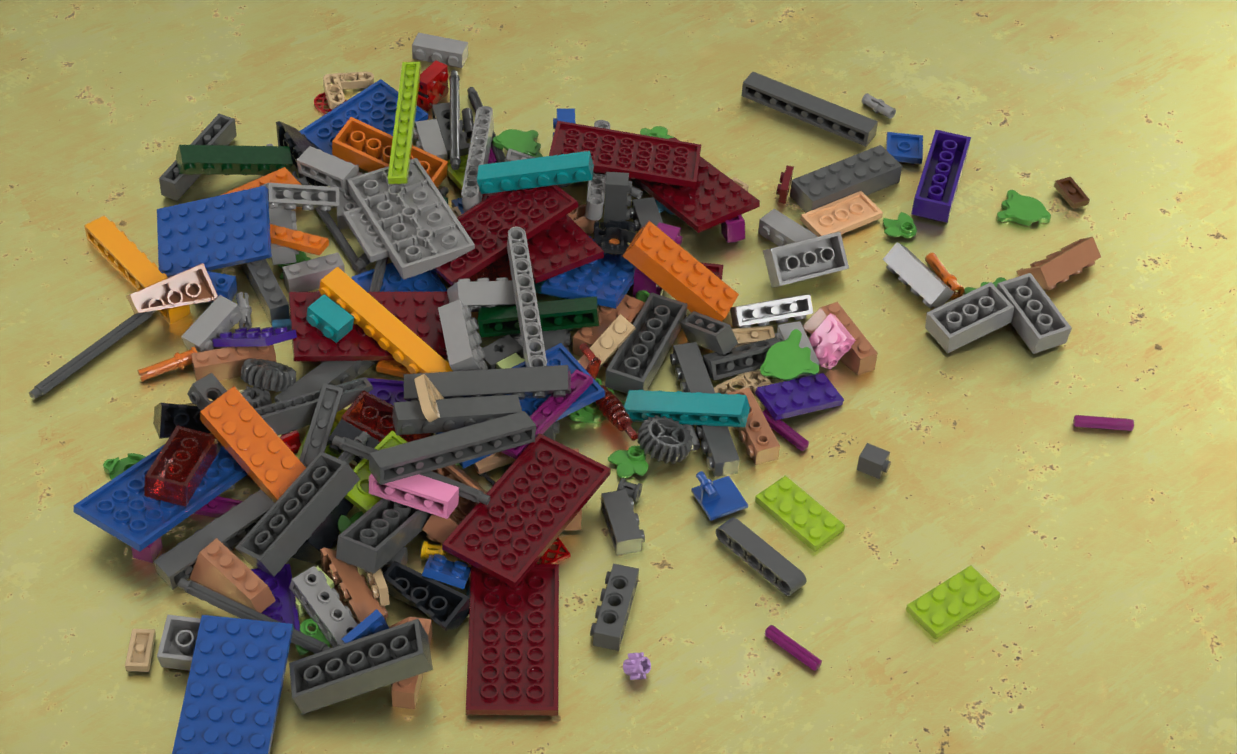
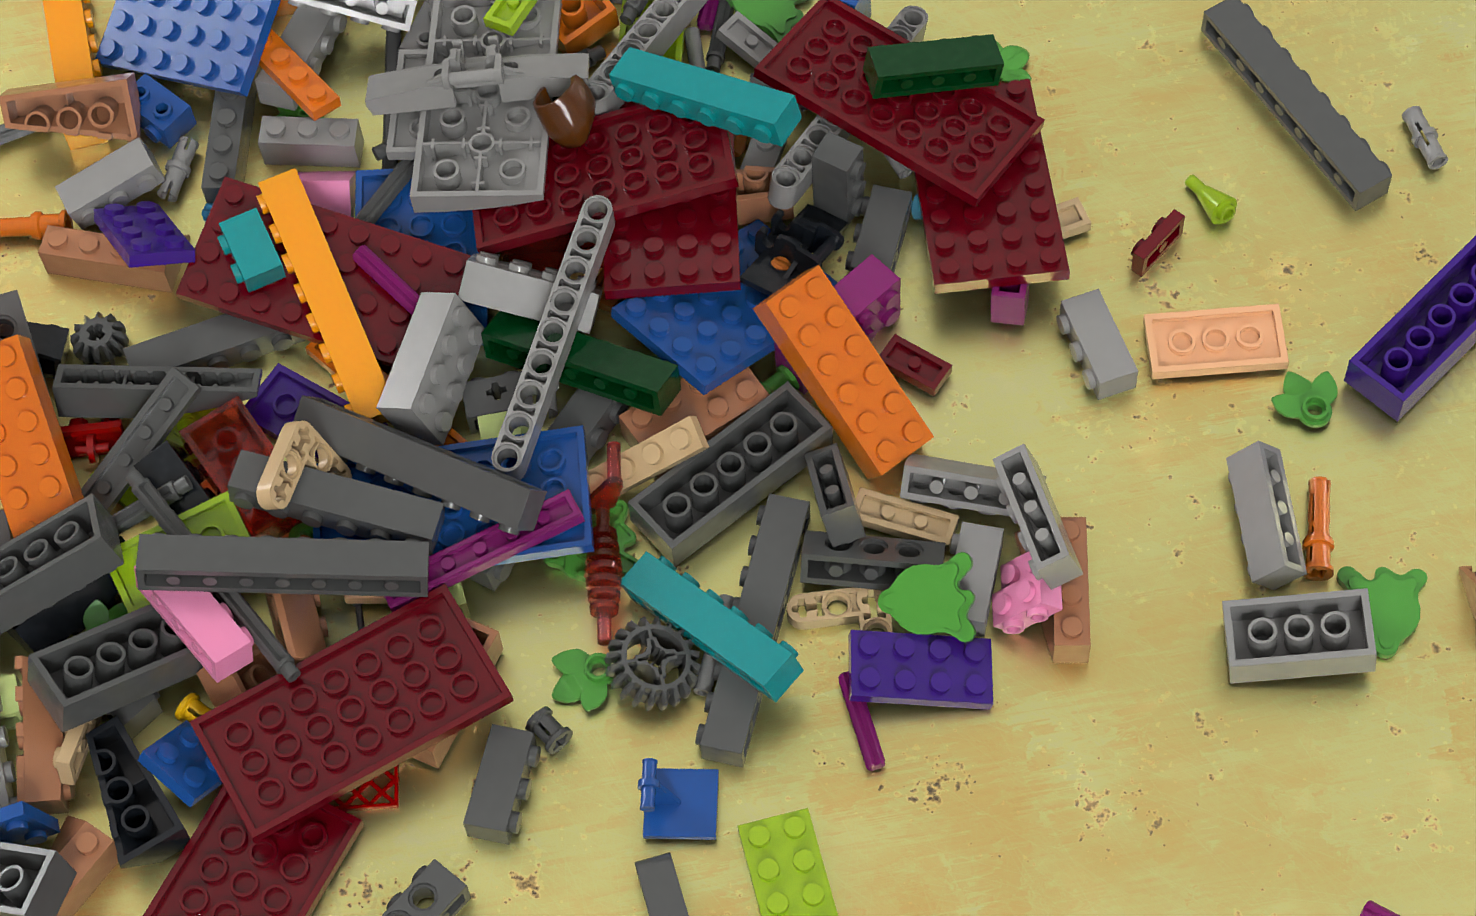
camera: 35 degrees right, 15 degrees up
dark grey gear [241,358,296,392] -> none
nougat brick [727,388,780,465] -> none
light grey brick [763,232,849,287] -> none
dark grey brick [790,145,902,213] -> none
dark grey brick [857,443,891,479] -> none
blue plate [886,132,923,164] -> none
light grey brick [997,273,1072,354] -> none
none -> magenta axle [352,245,420,315]
none -> light grey piece [365,35,589,115]
none -> reddish brown piece [533,75,596,149]
none -> dark green brick [863,34,1004,99]
none -> light grey brick [992,444,1083,590]
none -> lime cone [1185,175,1237,224]

